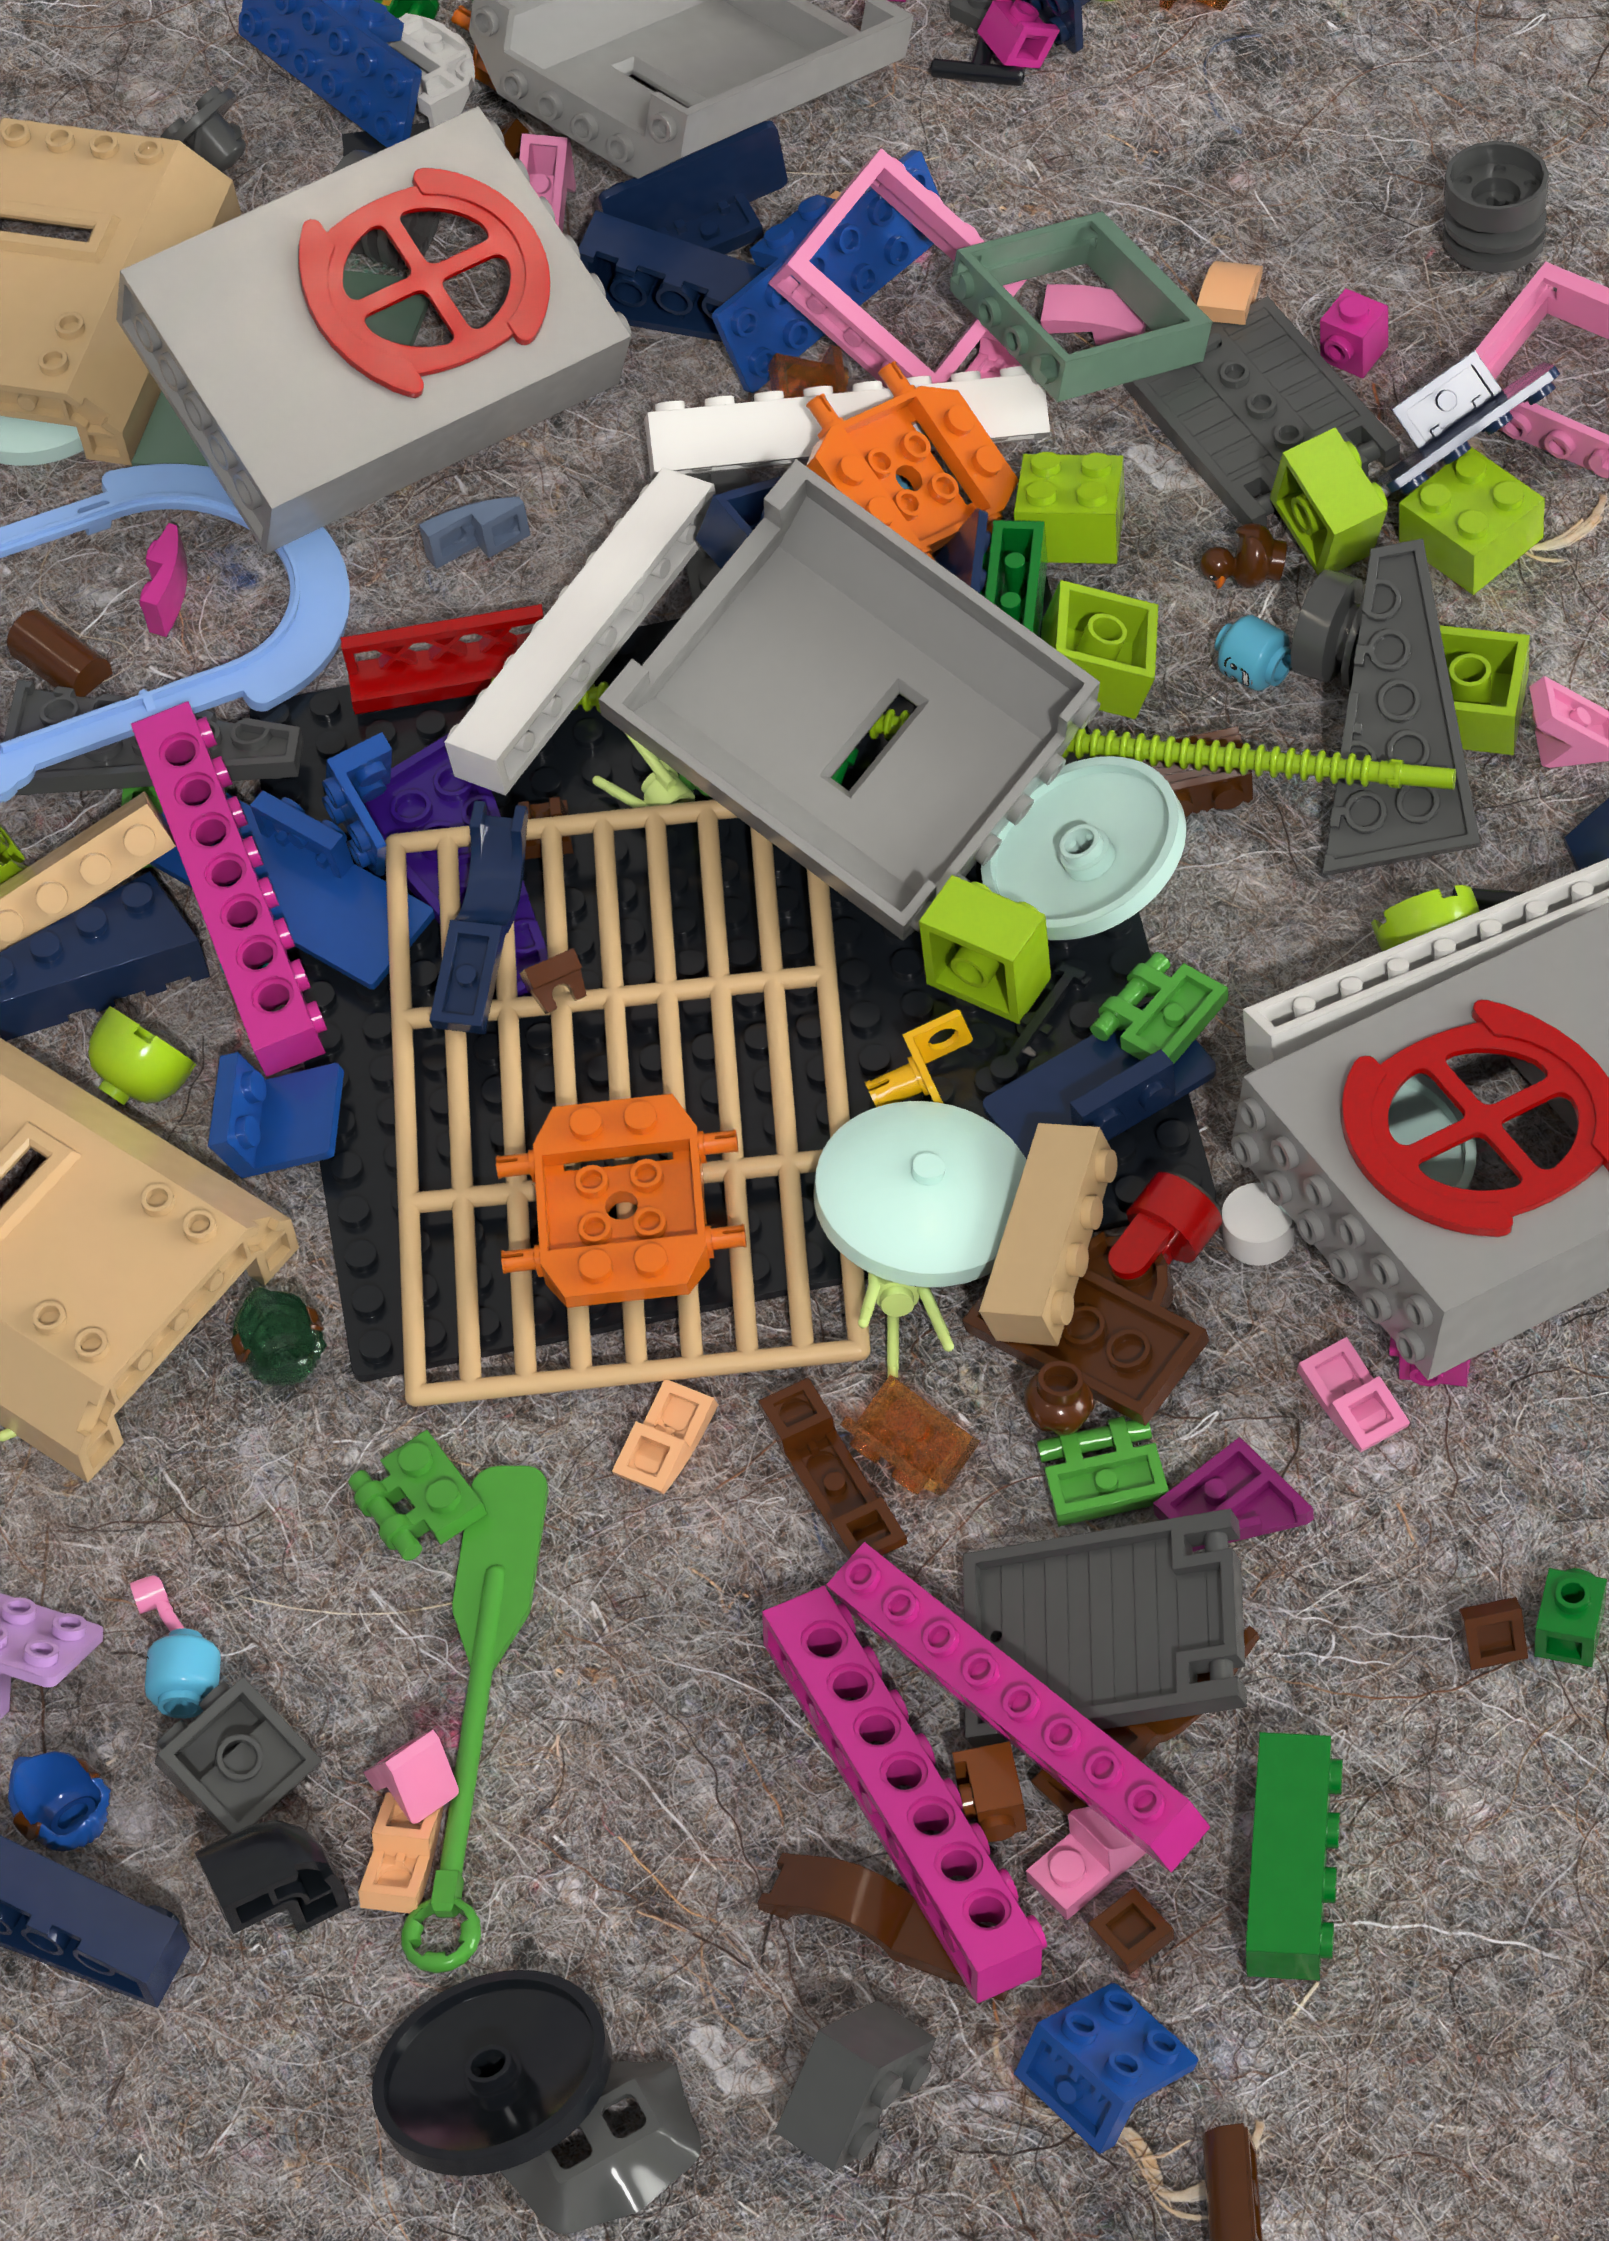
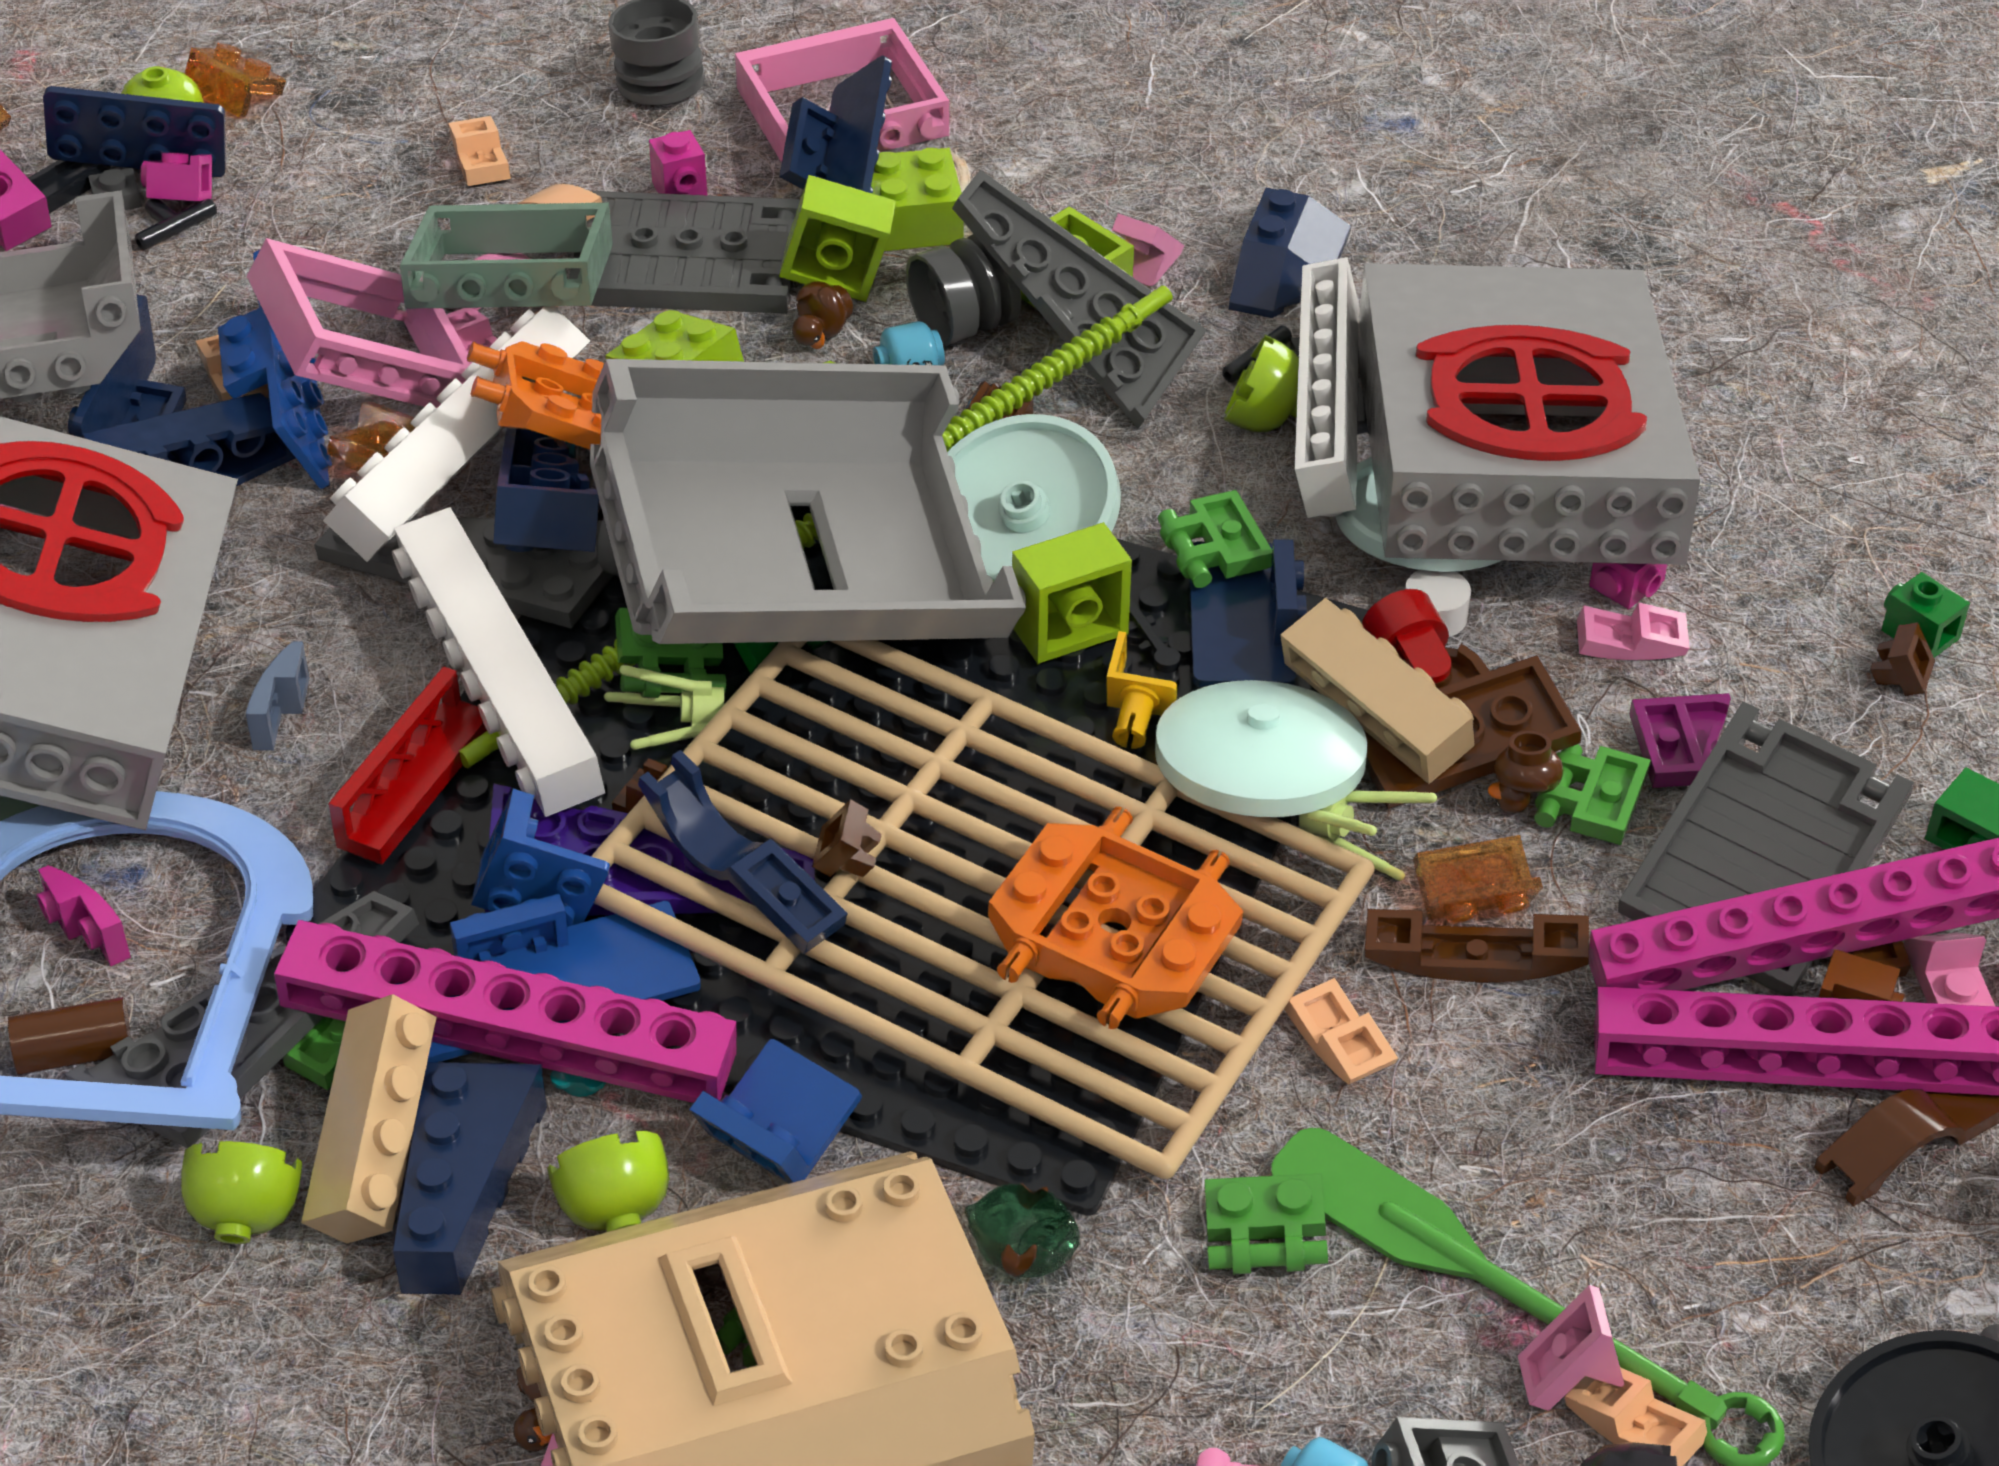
camera: 65 degrees left, 10 degrees down
none -> light nougat slope [449,116,511,186]

